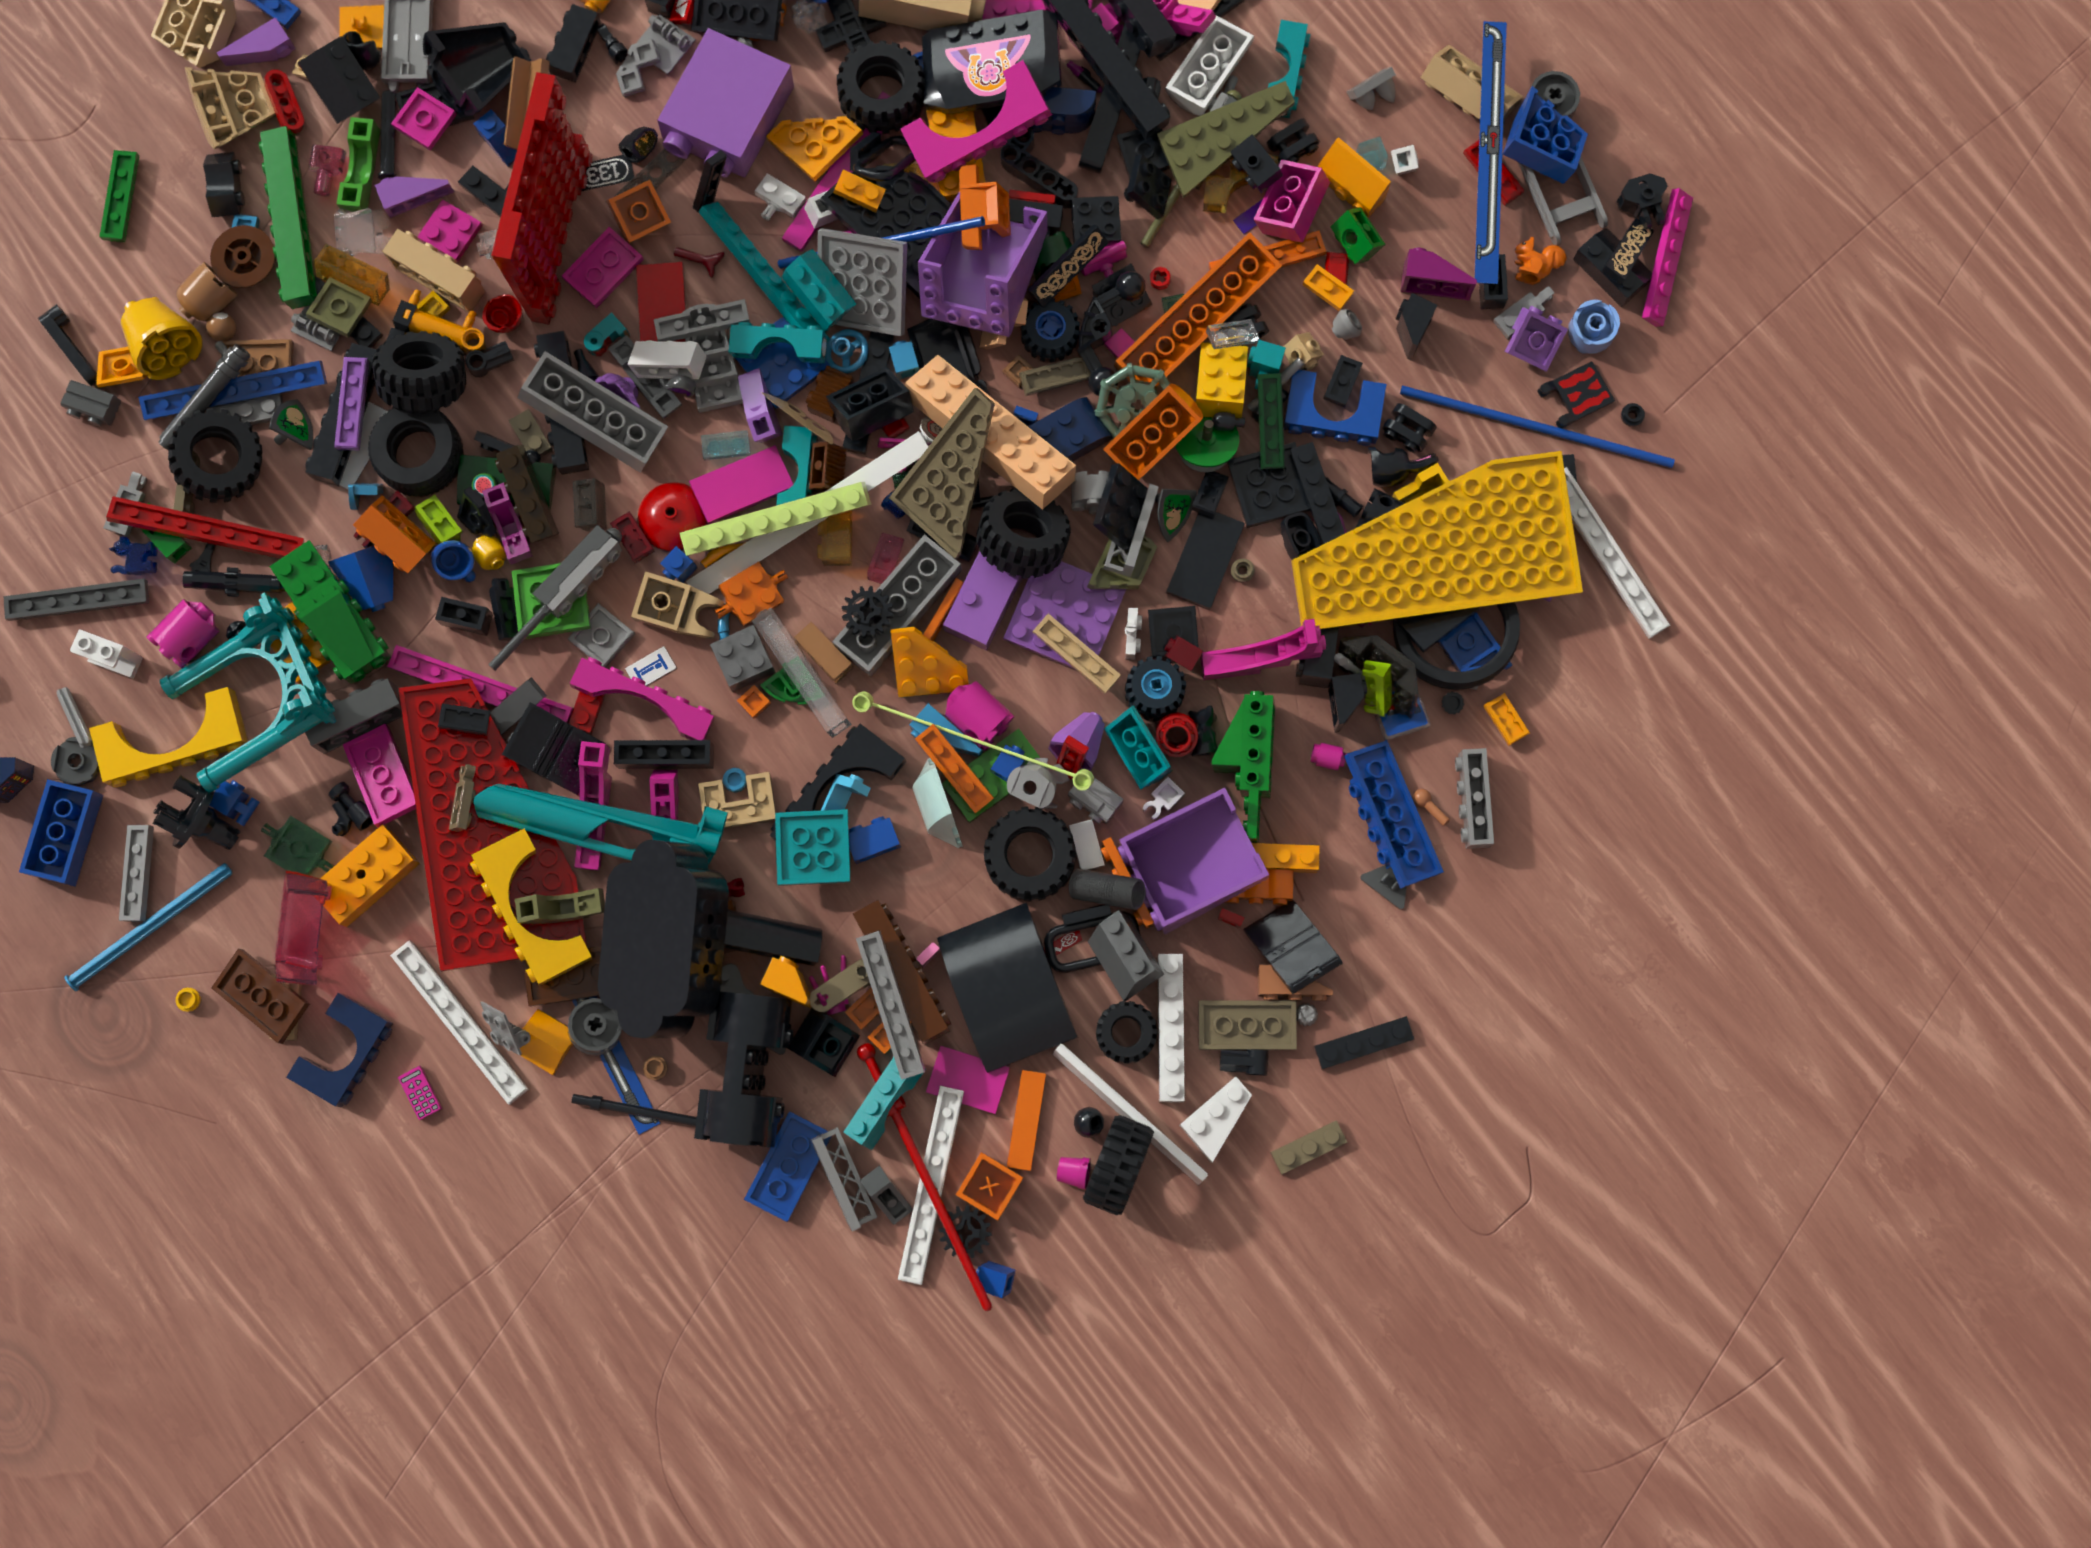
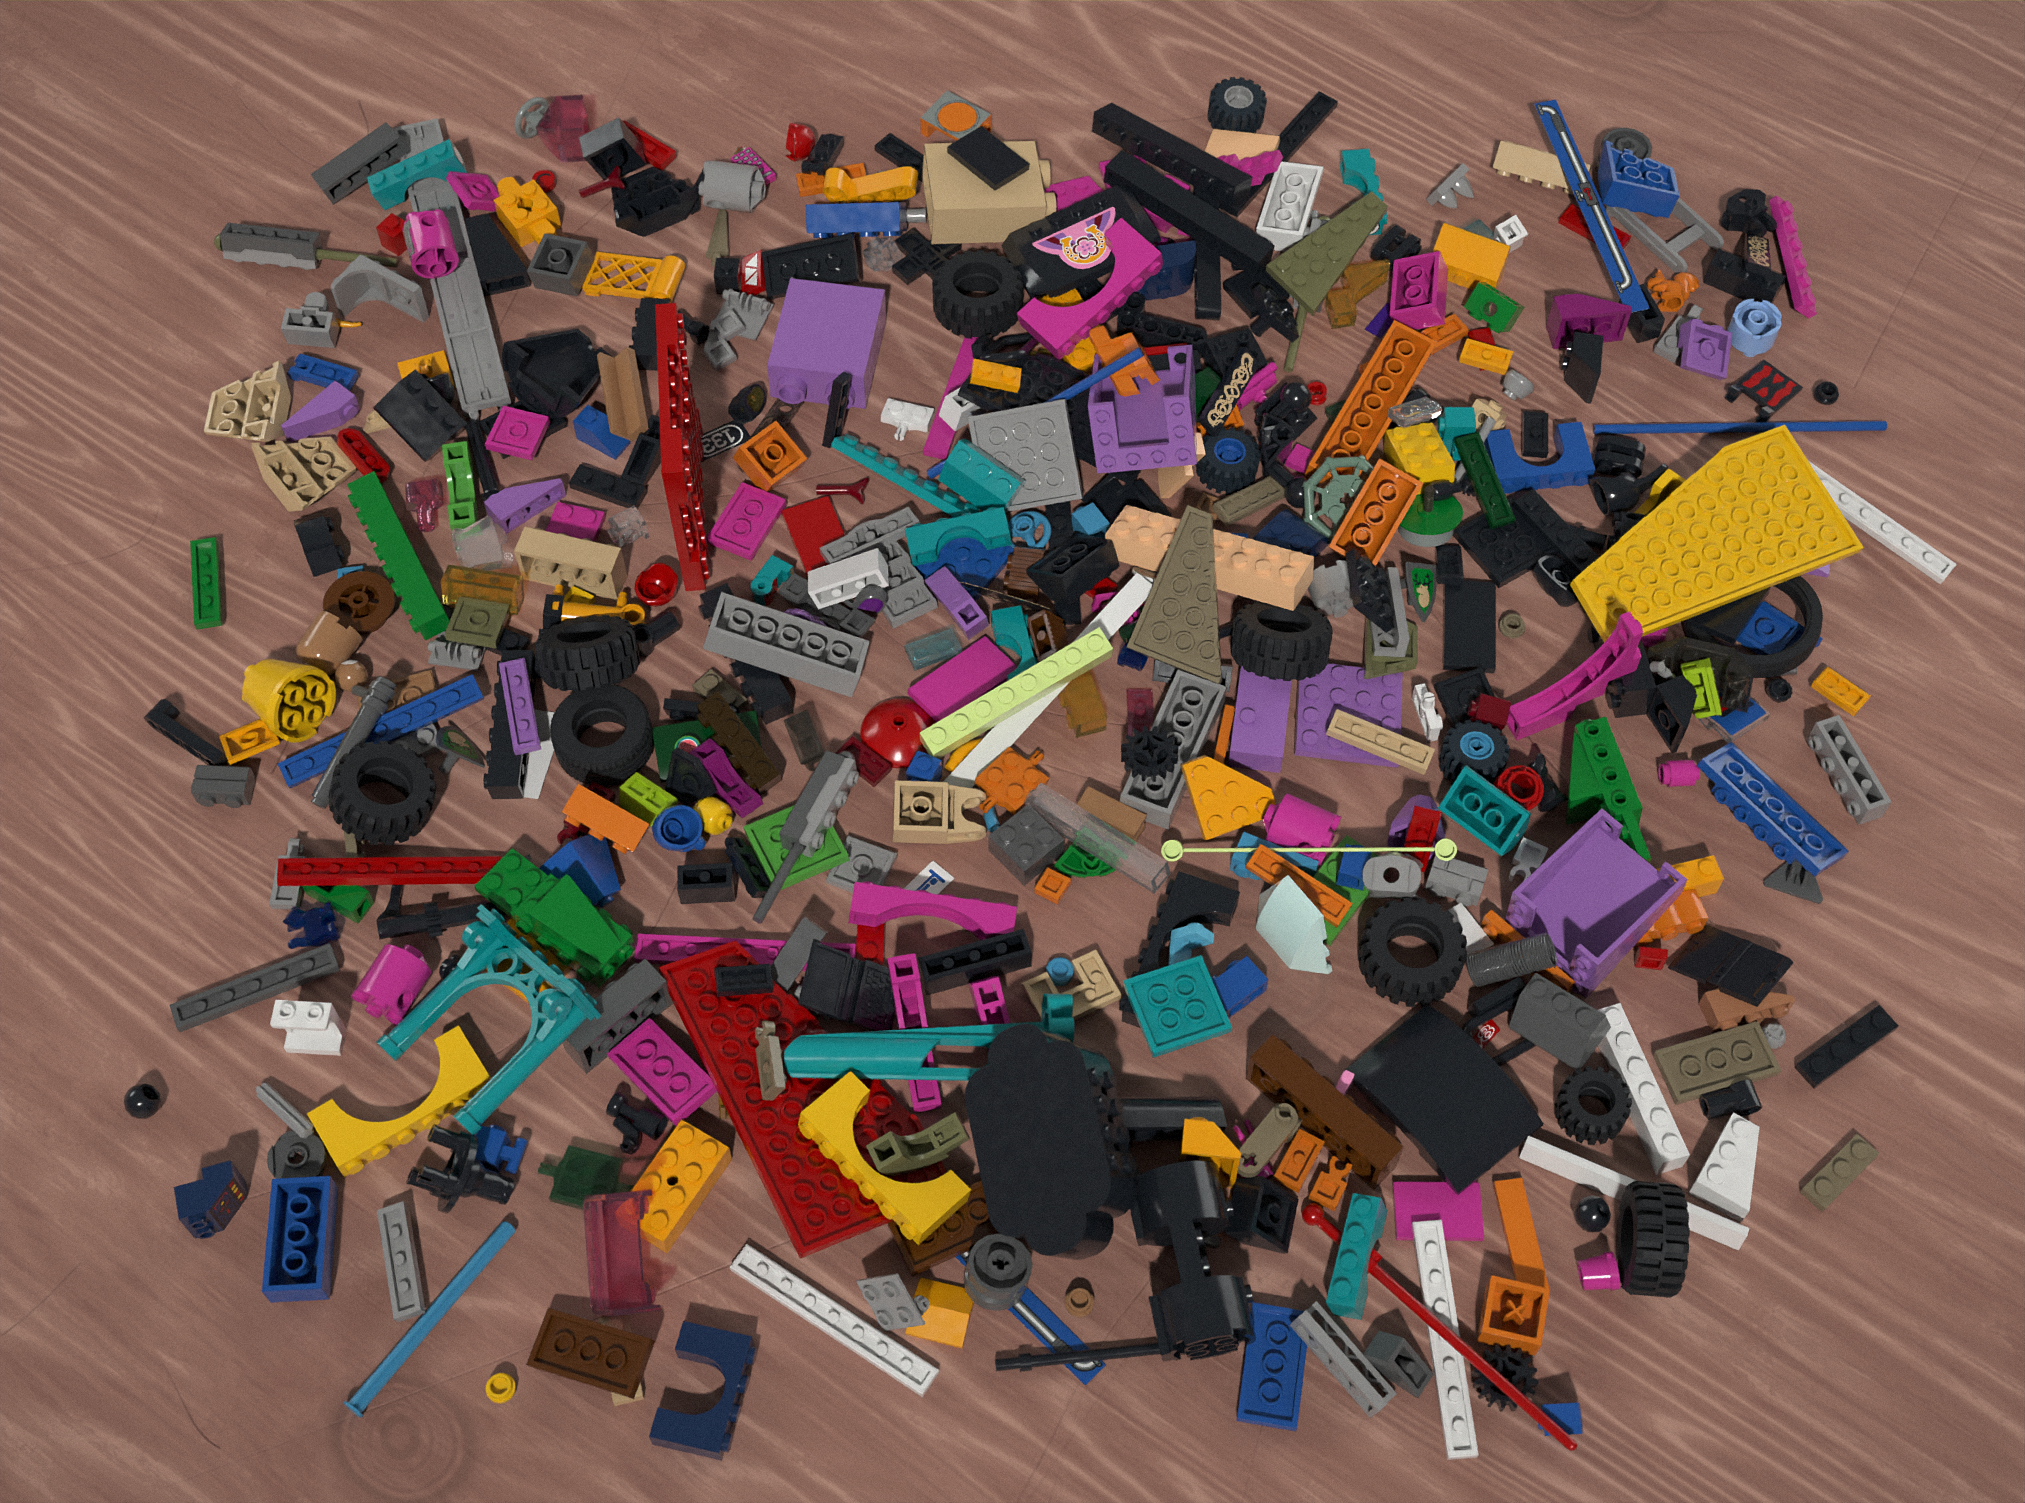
camera: 20 degrees left, 20 degrees down
dark azure tile [348,483,384,510] -> none
dark pink tile [398,1066,443,1120] -> none
light orange plate [766,116,863,181] -> none
light grey plate [856,930,926,1080] -> none
black brick [1230,134,1283,193] -> none
nougat bar [1412,789,1450,826] -> none

